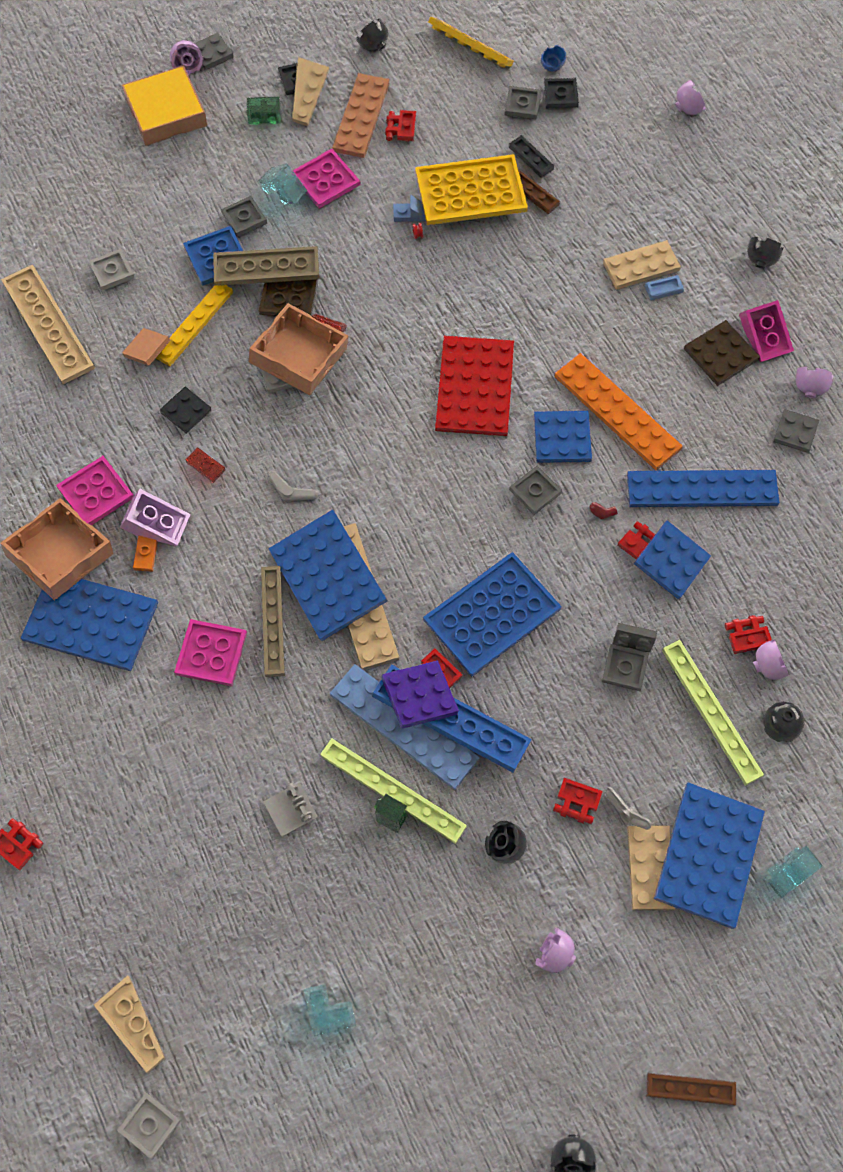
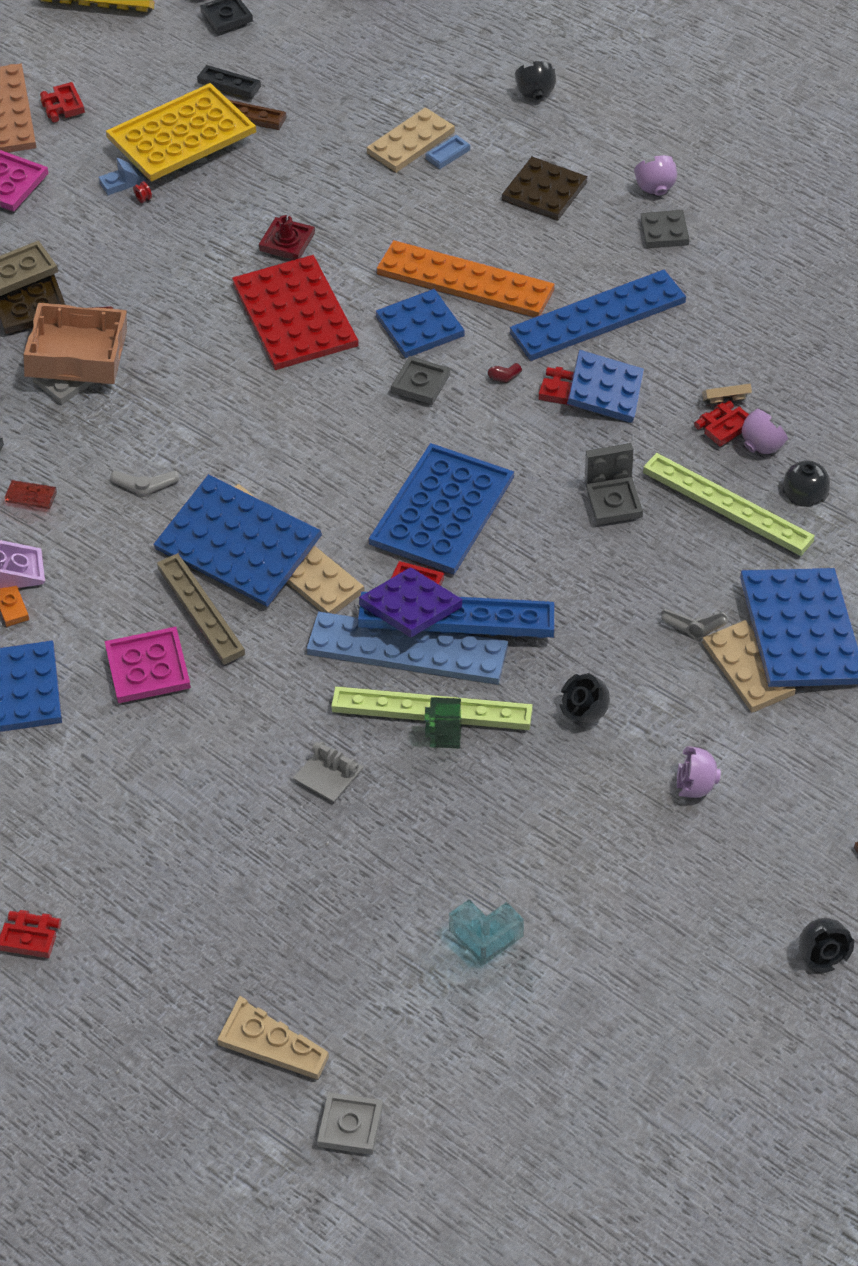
camera: 25 degrees left, 15 degrees down
dark grey plate [504,86,542,120] -> none
red plate [553,778,603,825] -> none
dark pink slope [739,300,794,362] -> none
none -> dark red plate [258,215,315,260]
none -> tan plate [702,384,752,404]

